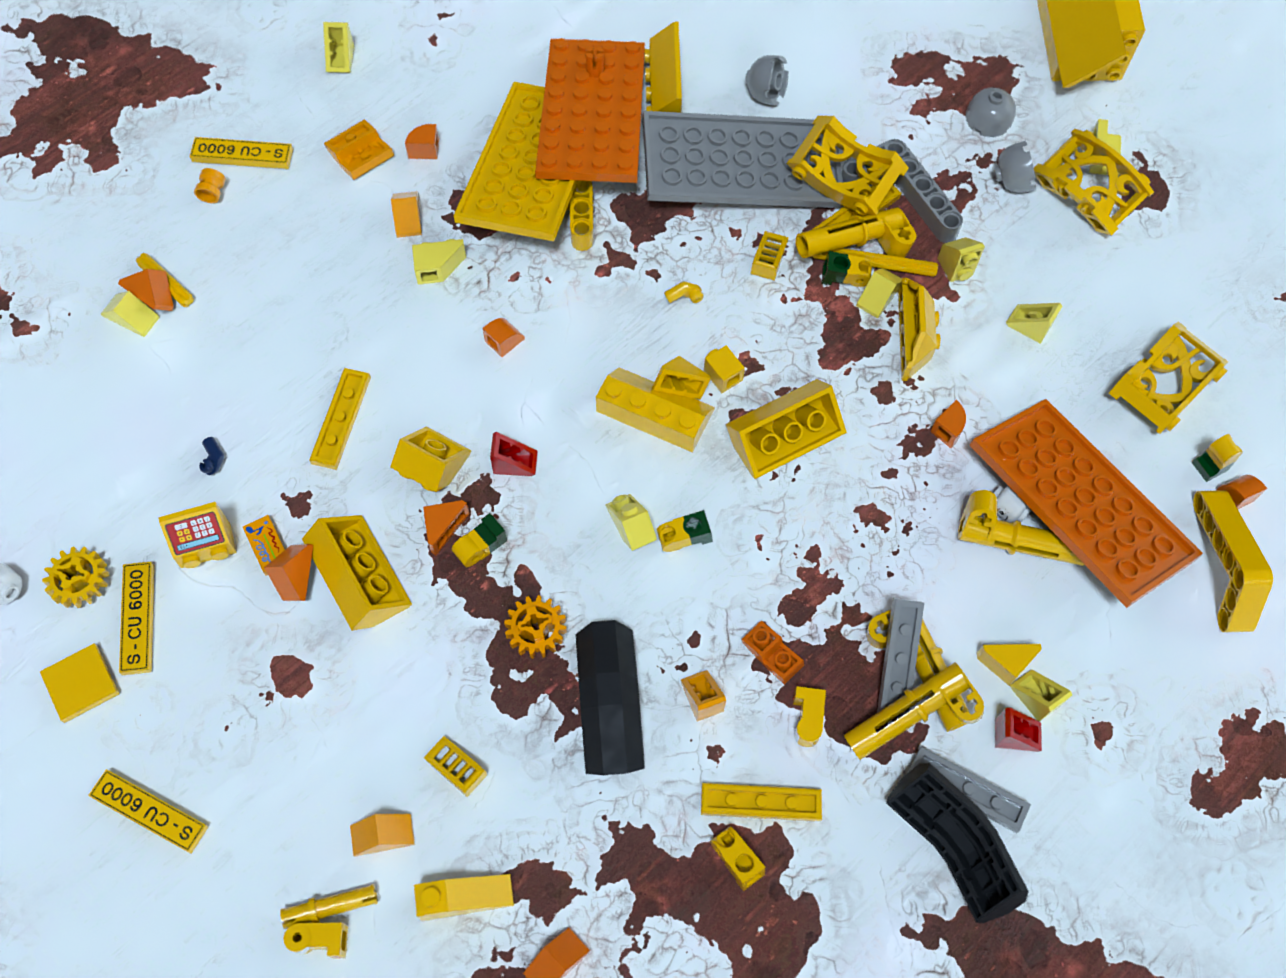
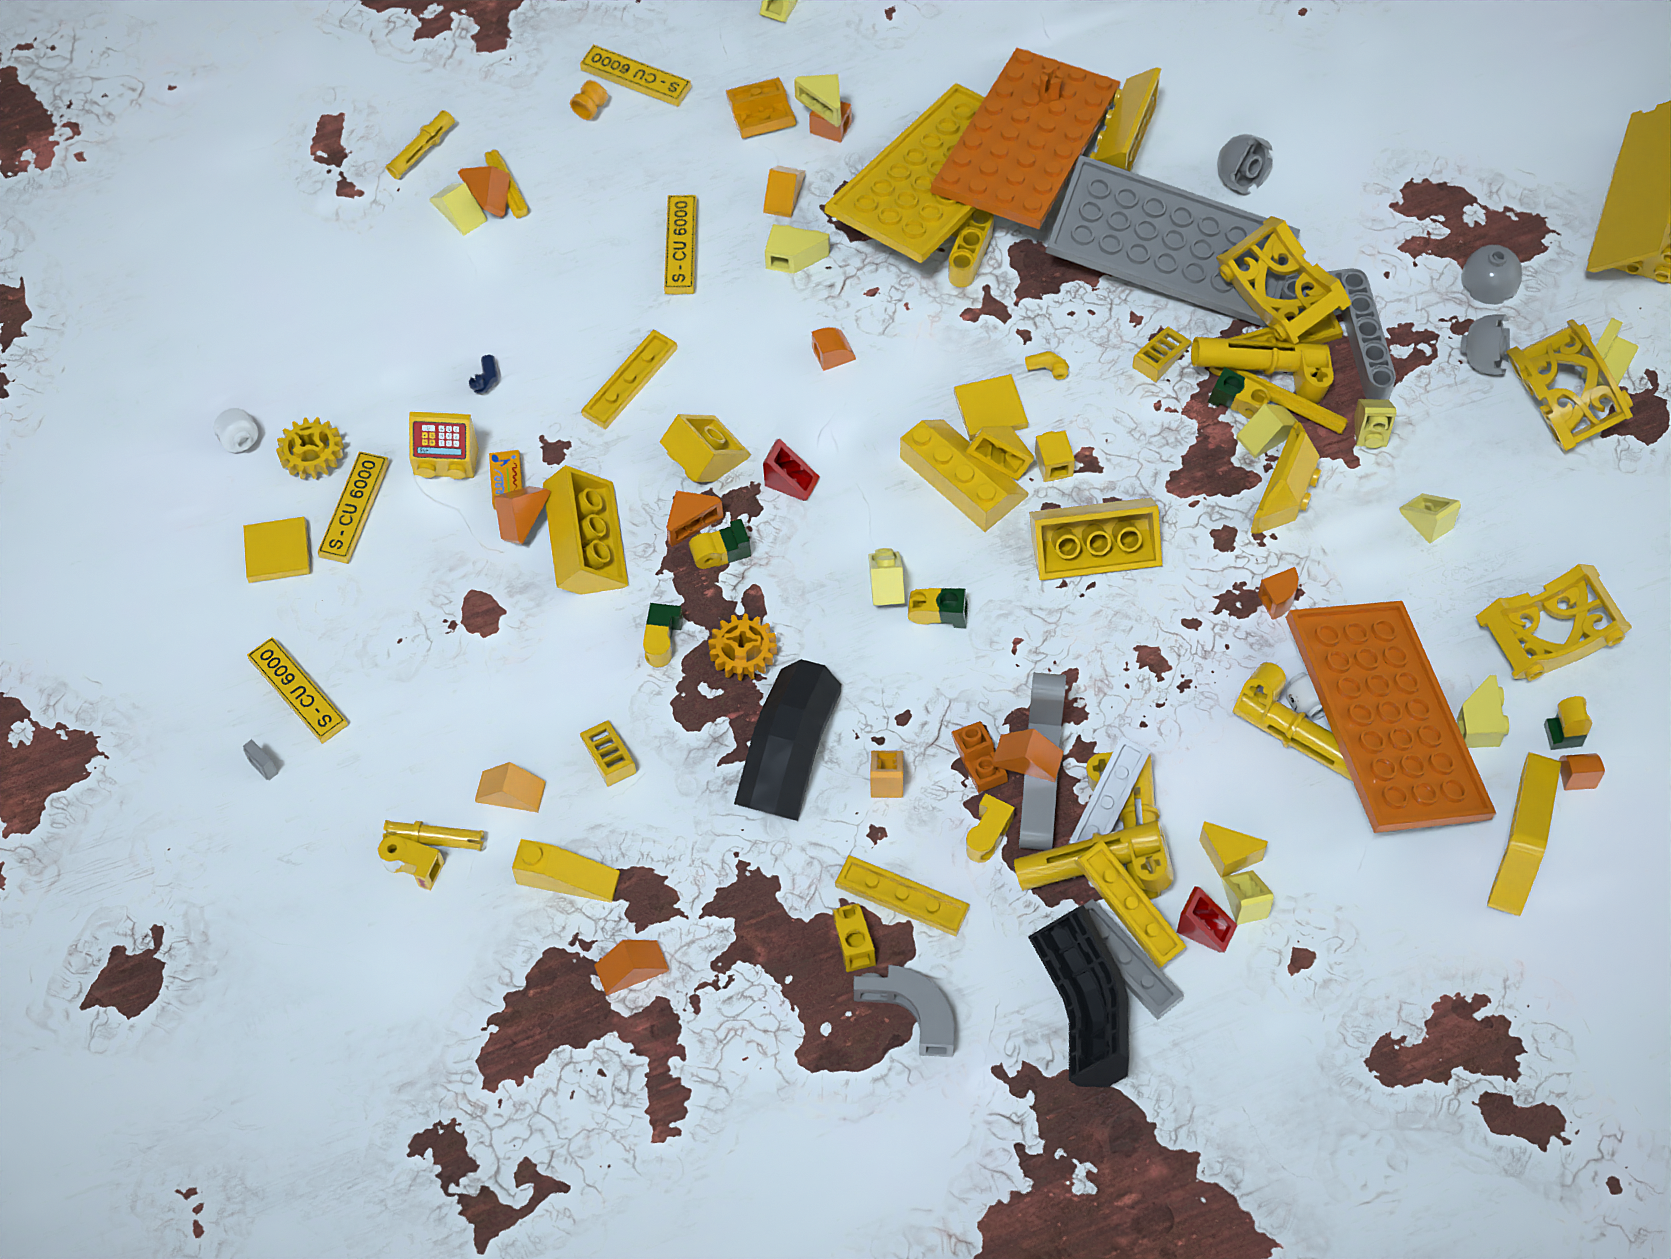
camera: 25 degrees right, 5 degrees down
none -> light grey tile [243,739,278,781]
none -> yellow pin [385,110,455,179]
none -> leg [643,603,683,668]
none -> yellow tile [664,195,697,294]
none -> light yellow slope [794,74,841,127]
none -> light grey arch [853,965,954,1057]
none -> yellow tile [954,374,1028,441]
none -> orange slope [992,728,1064,782]
none -> light grey beam [1019,672,1066,850]
none -> yellow tile [1074,840,1186,968]
none -> light yellow slope [1456,675,1509,748]

